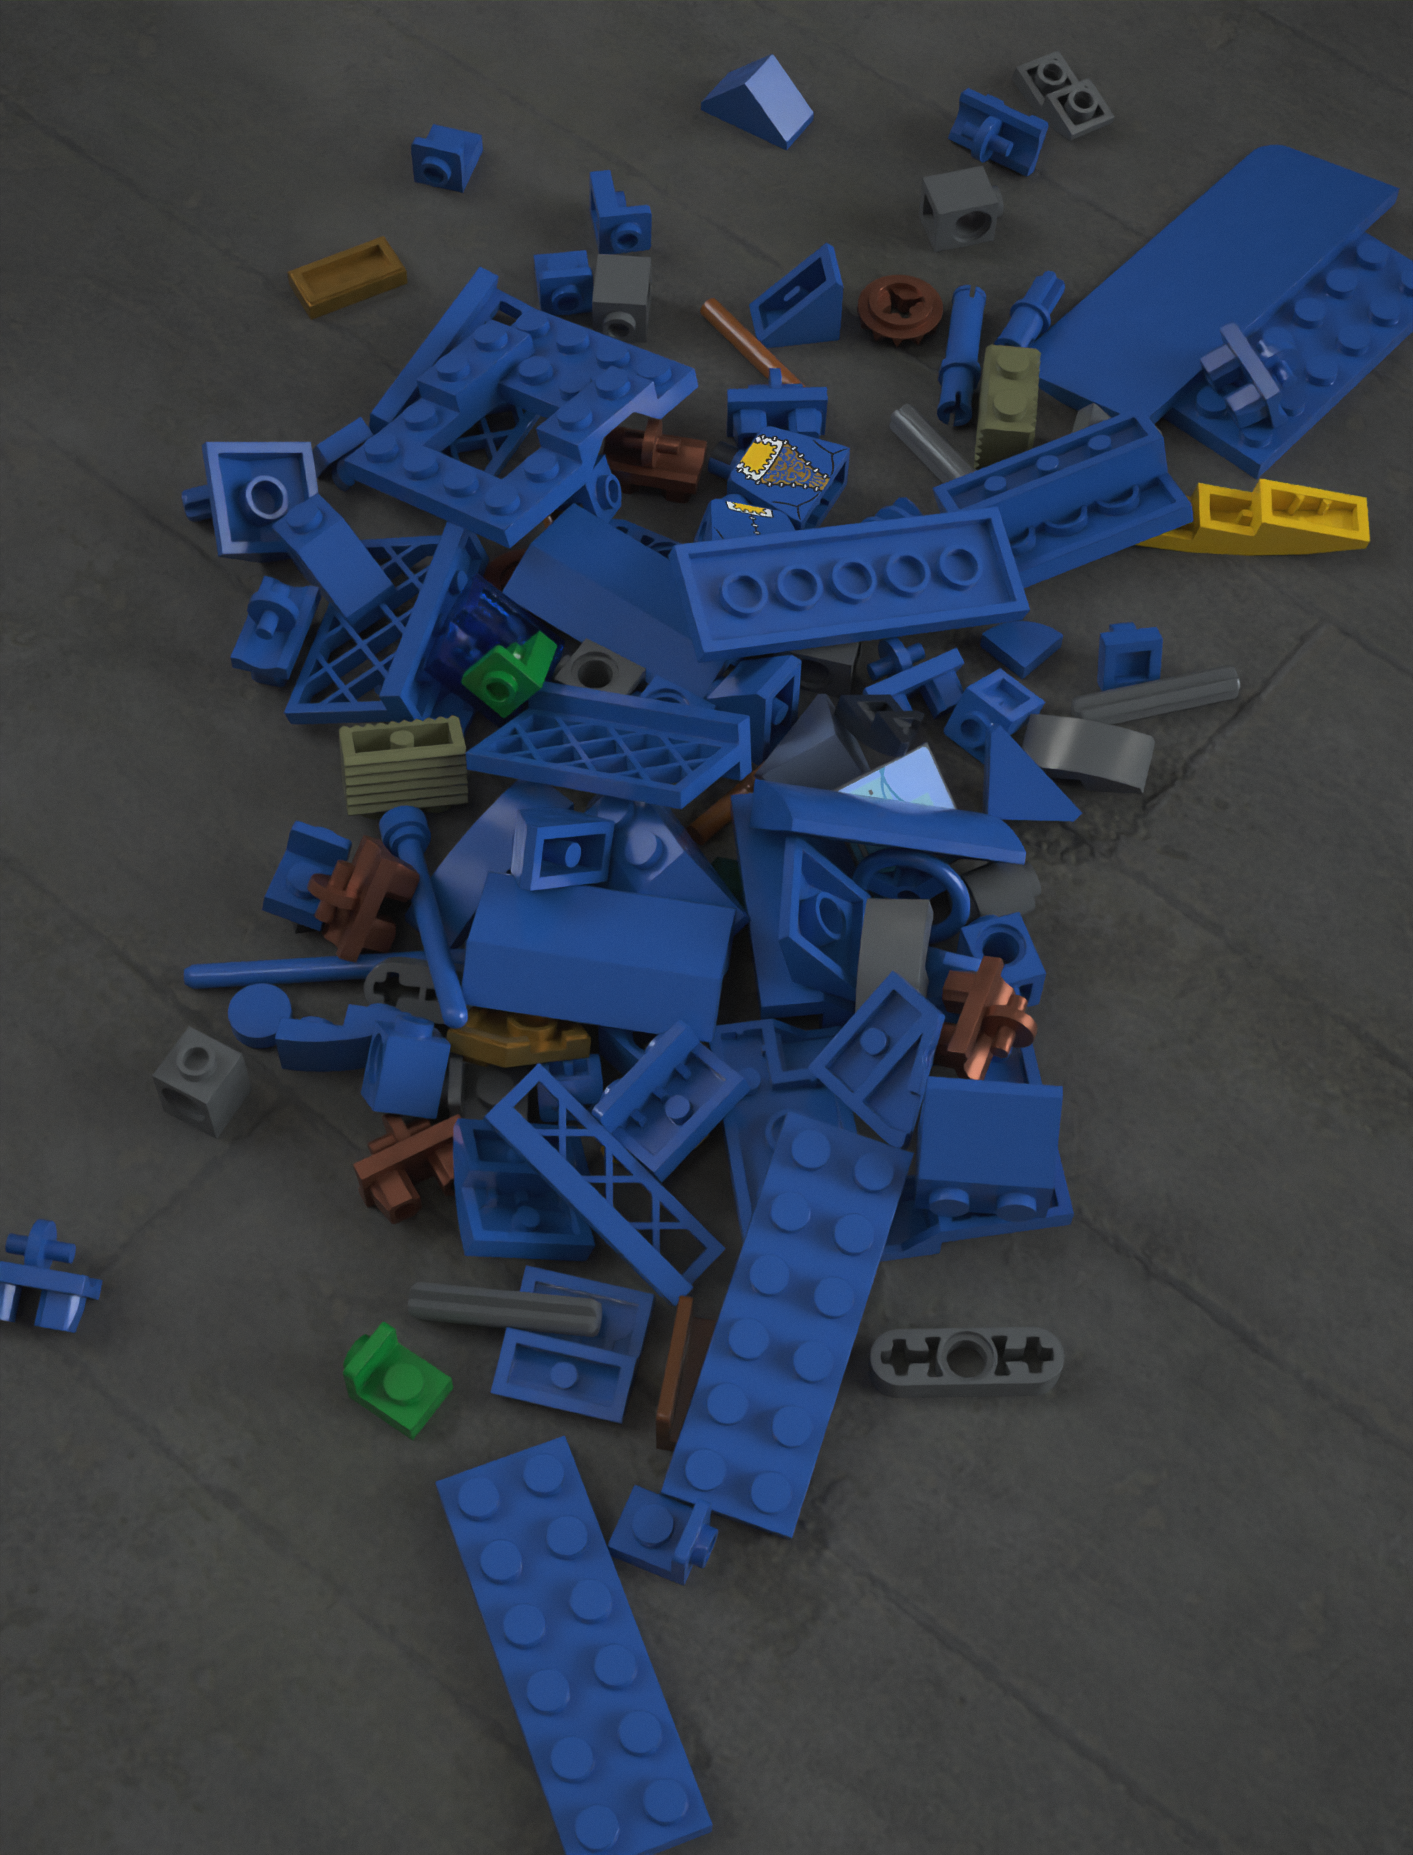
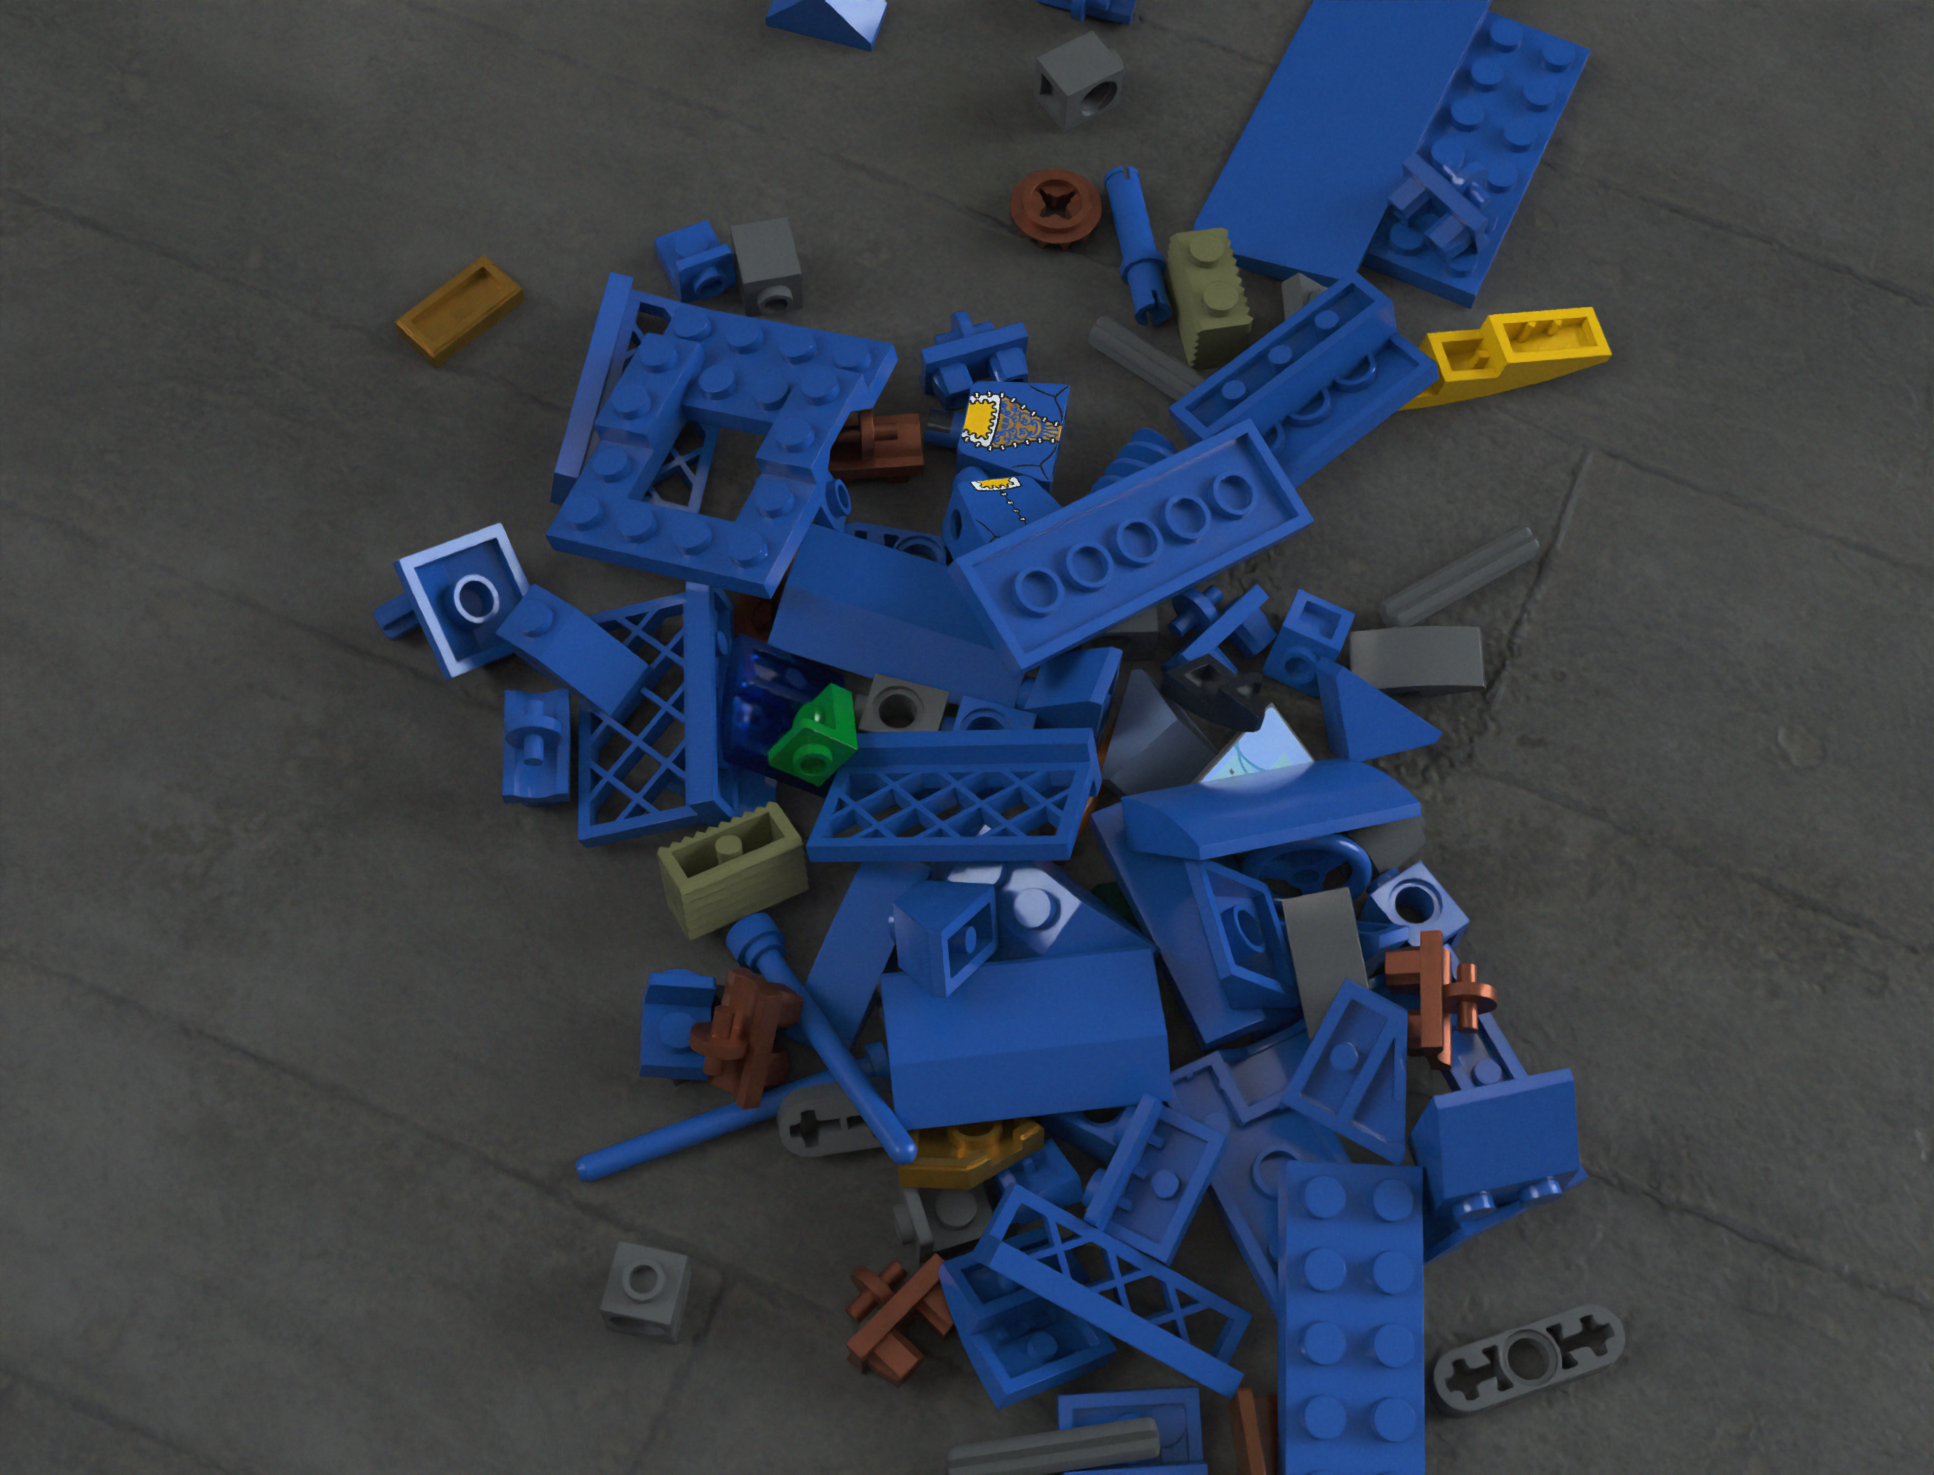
camera: 20 degrees left, 5 degrees up
blue tile [228,983,293,1048] -> none
blue slope [275,1003,411,1072] -> none
blue tile [312,417,373,492] -> none
blue brick [361,1014,451,1119] -> none
blue bracket [411,124,483,193] -> none
blue bracket [589,170,652,255] -> none
dark orange bar [700,298,806,387] -> none
blue slope [749,242,844,348] -> none
blue tile [980,621,1063,680] -> none
blue axle [994,271,1065,348] -> none
blue tile [1097,622,1163,691] -> none

